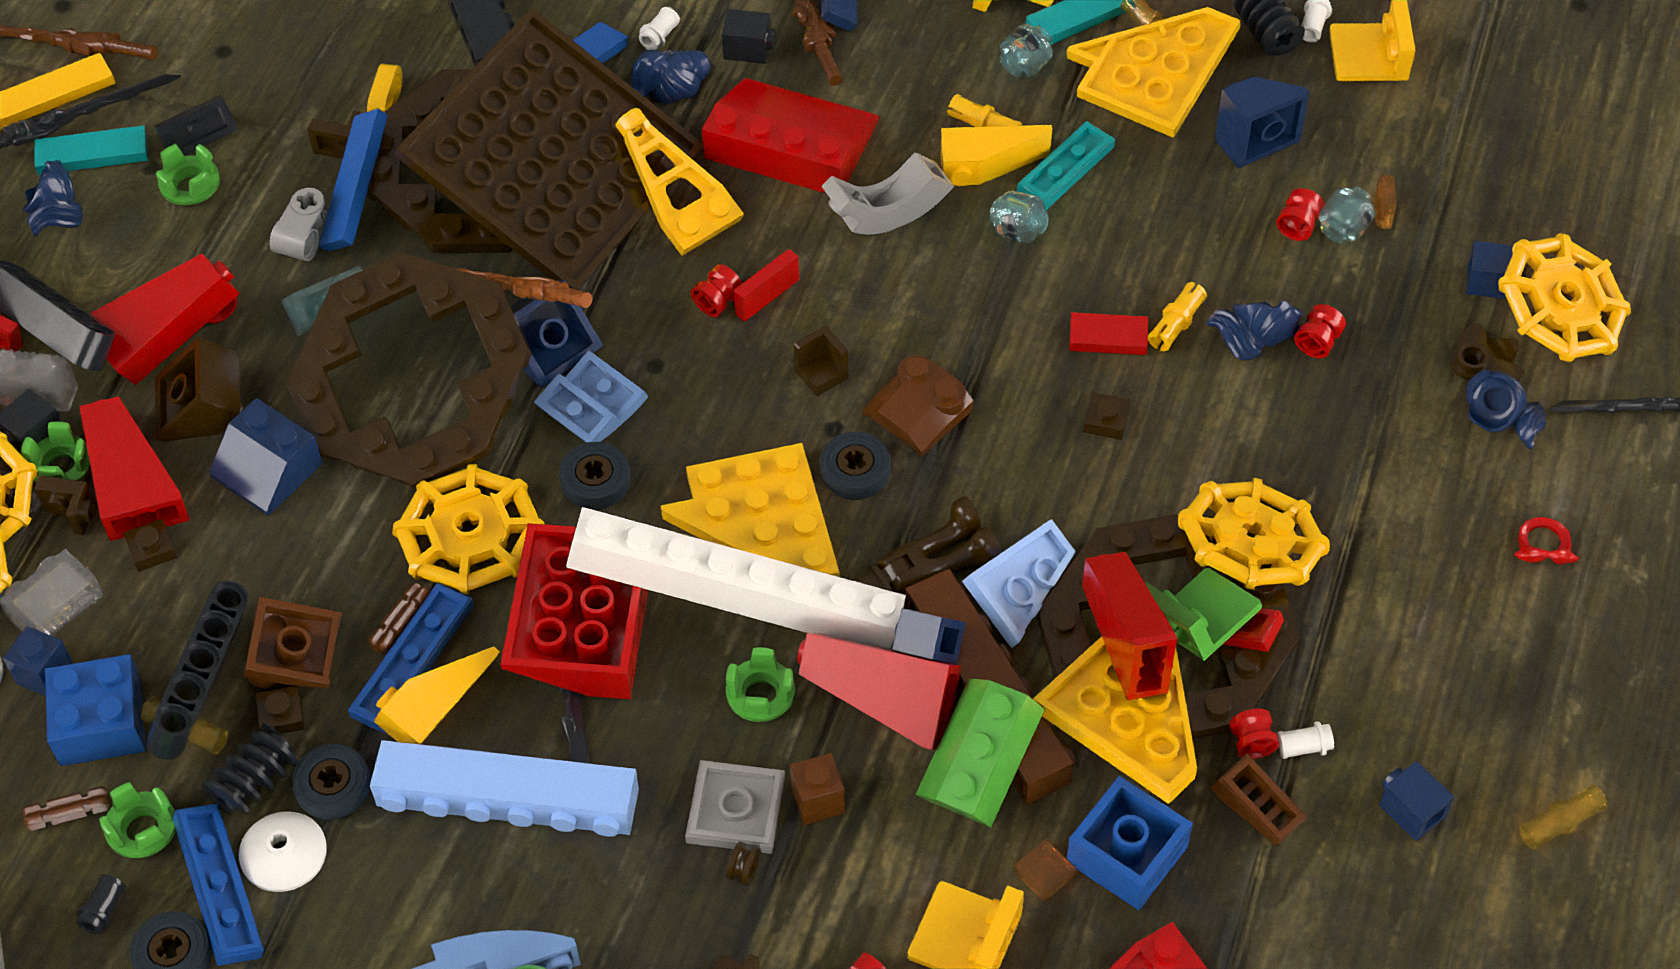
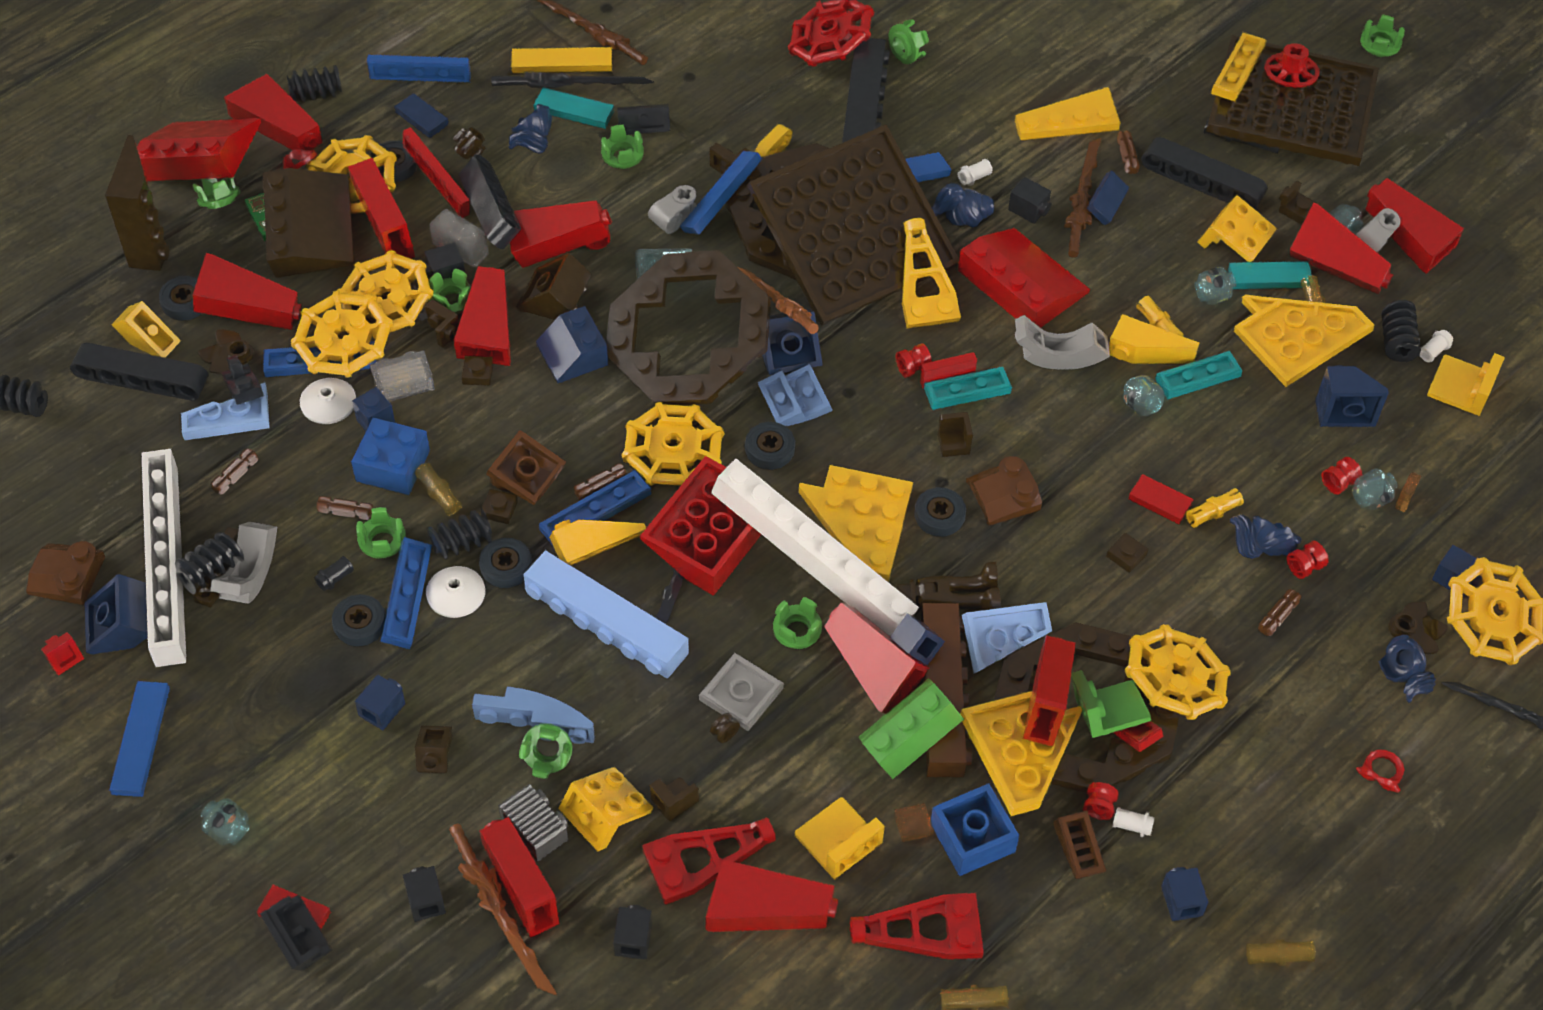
camera: 25 degrees right, 0 degrees up
black beam [146,580,249,760] -> none
reddish brown brick [790,753,845,825] -> none
none -> teal tile [924,366,1012,410]
none -> reddish brown axle [1258,589,1301,637]

